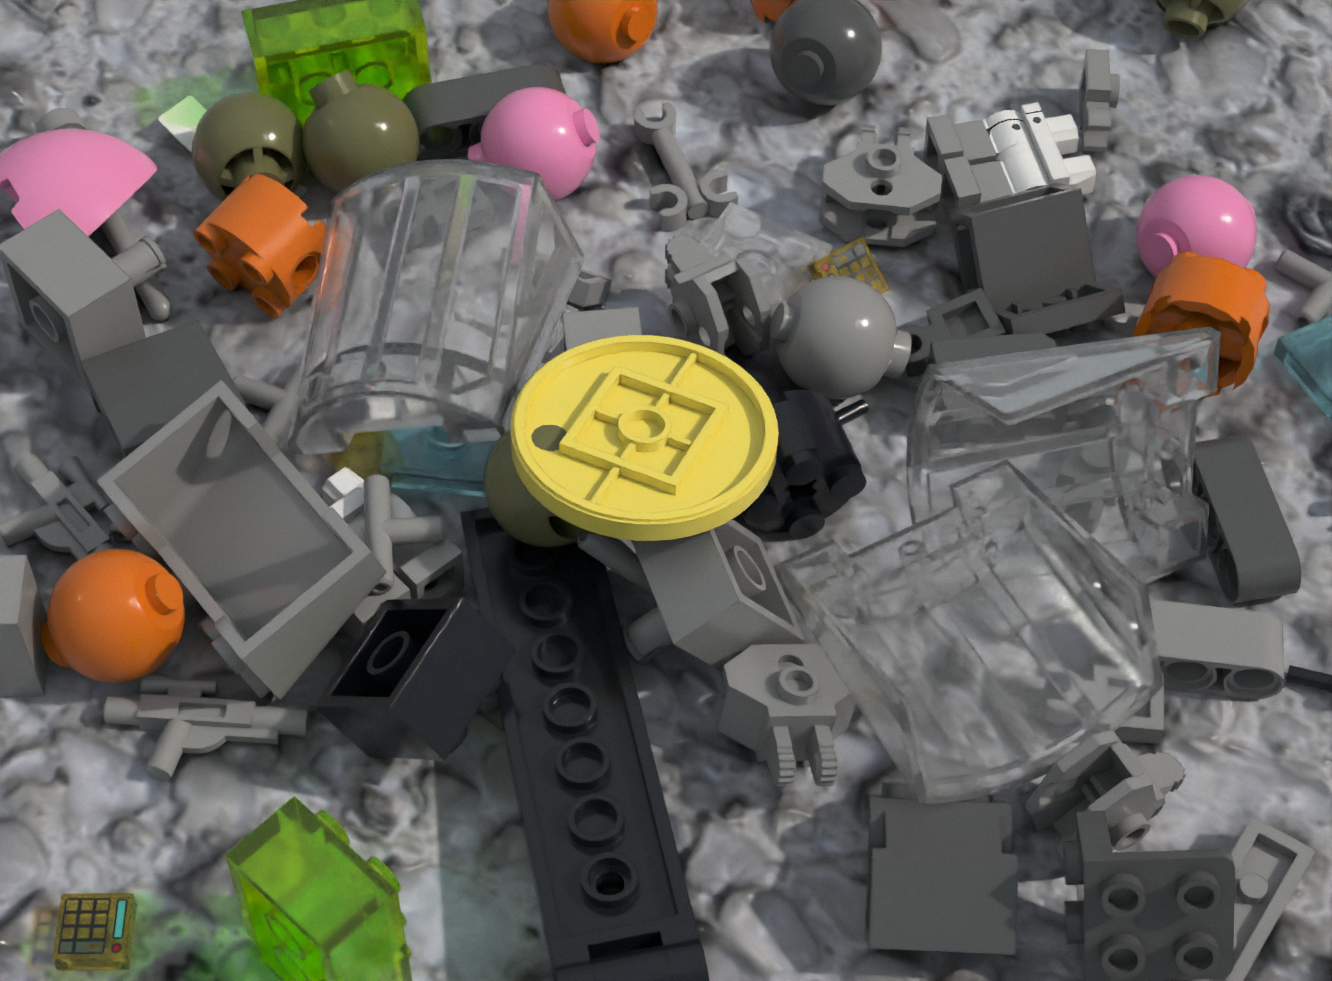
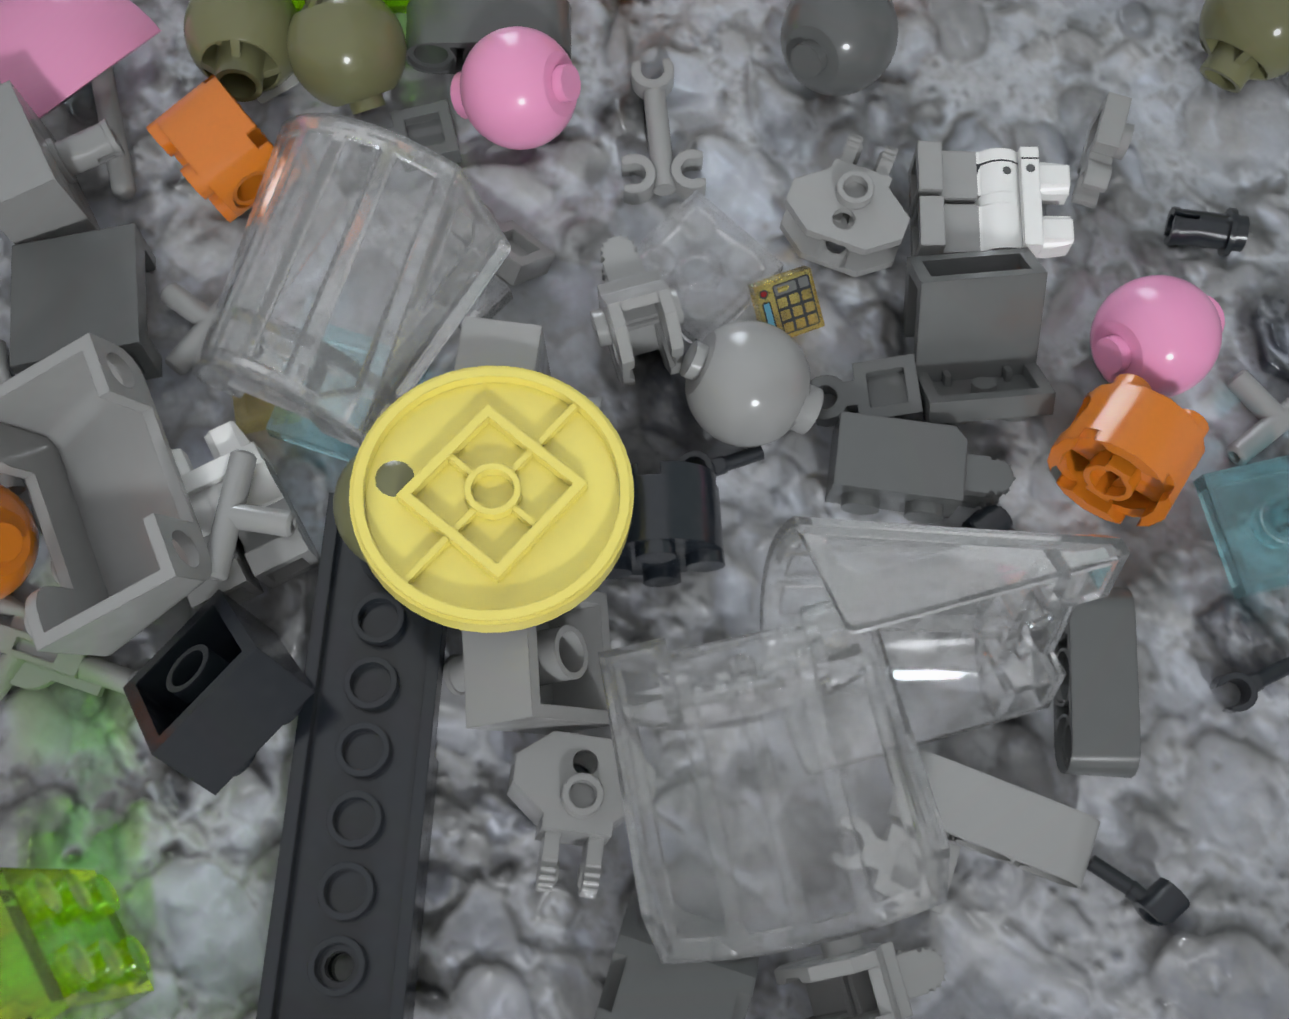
camera: 15 degrees right, 20 degrees up
none -> black pin [1164,206,1250,256]

